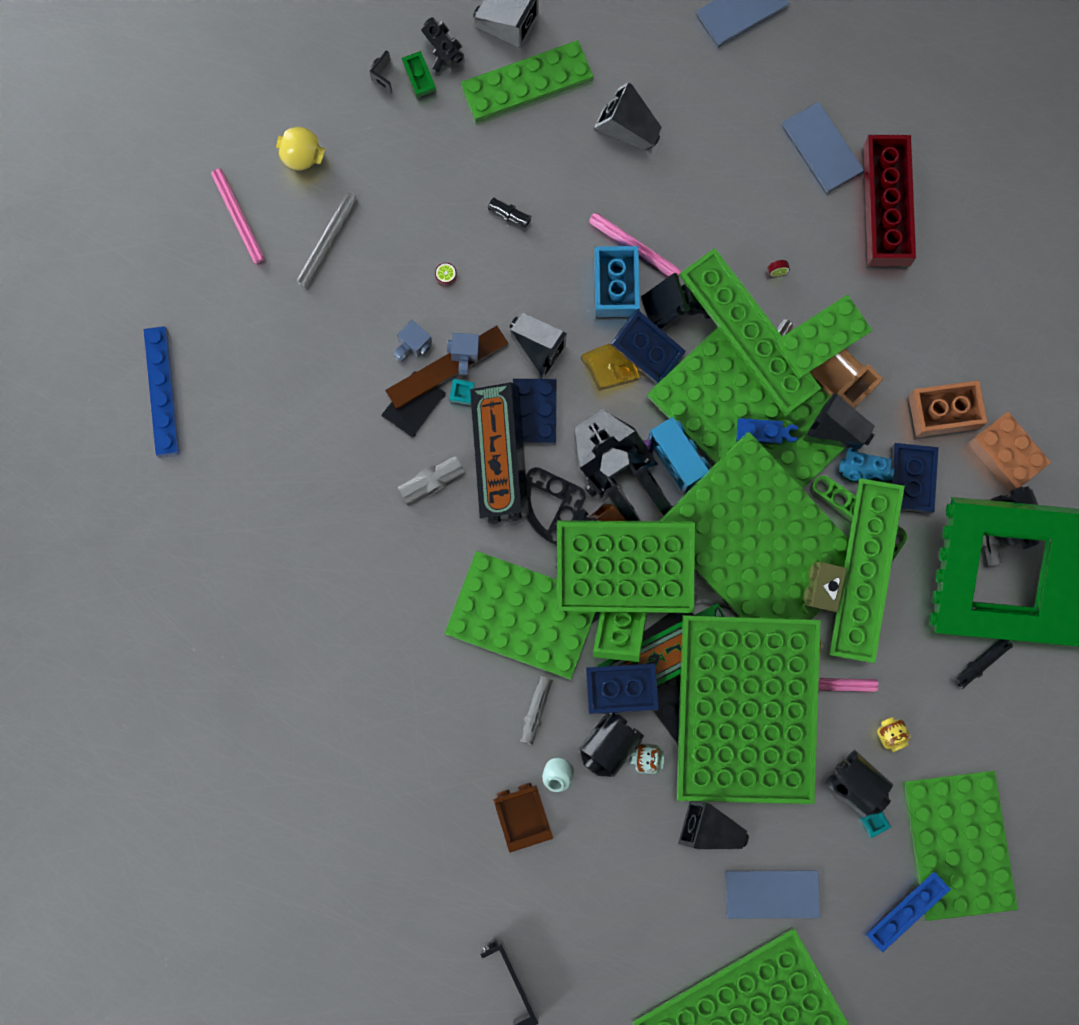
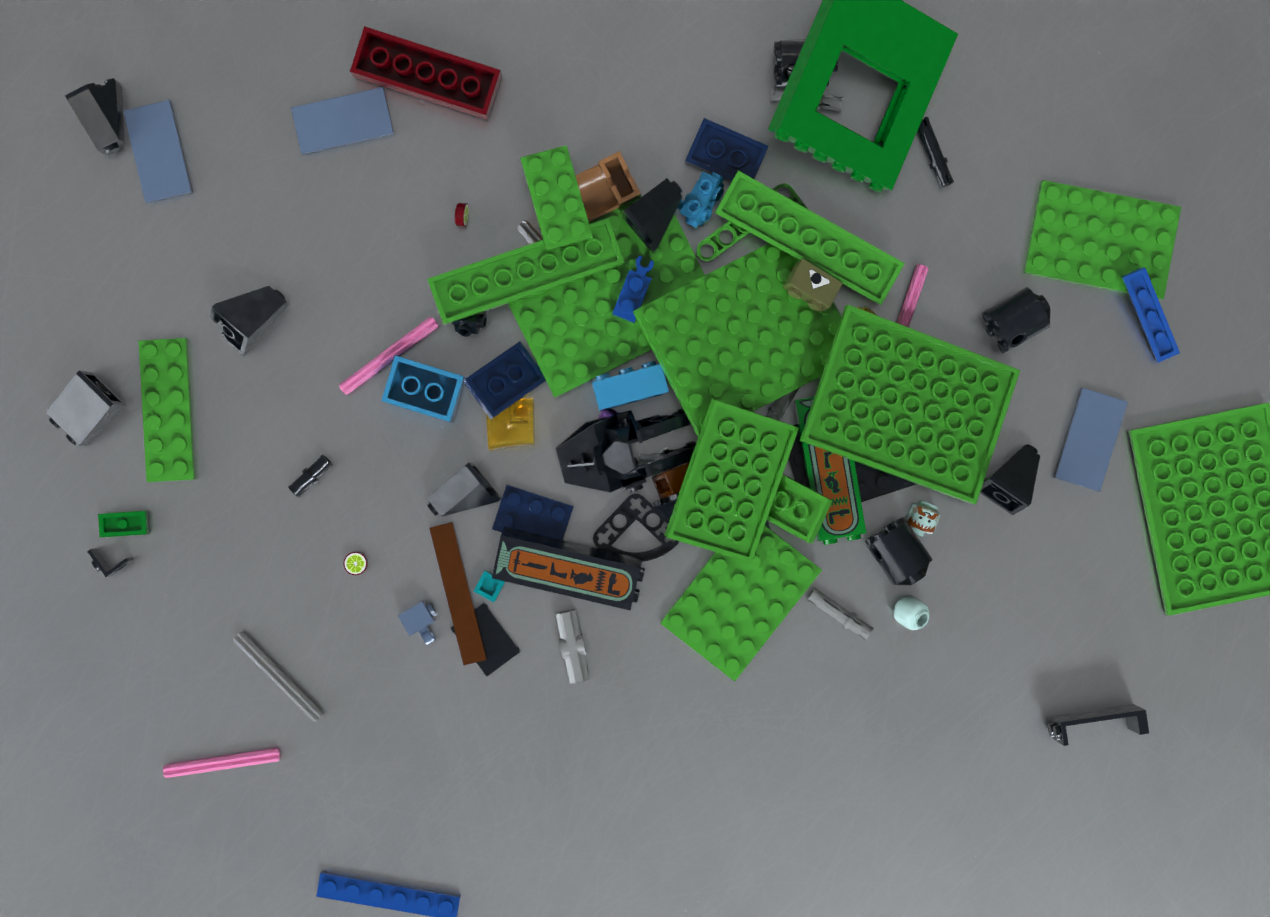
camera: 70 degrees left, 10 degrees up
light yellow brick [275,127,325,170] -> none
black brick [421,17,464,72] -> none
sand blue brick [447,333,479,375] -> none
reddish brown panel [493,782,553,853] -> none
dark blue plate [586,664,658,714] -> none
black piece [641,273,690,329] -> none
teal tile [859,812,892,838] -> none
light yellow head [877,717,911,752] -> none
nougat brick [908,380,988,438] -> none
nougat brick [968,412,1051,494] -> none

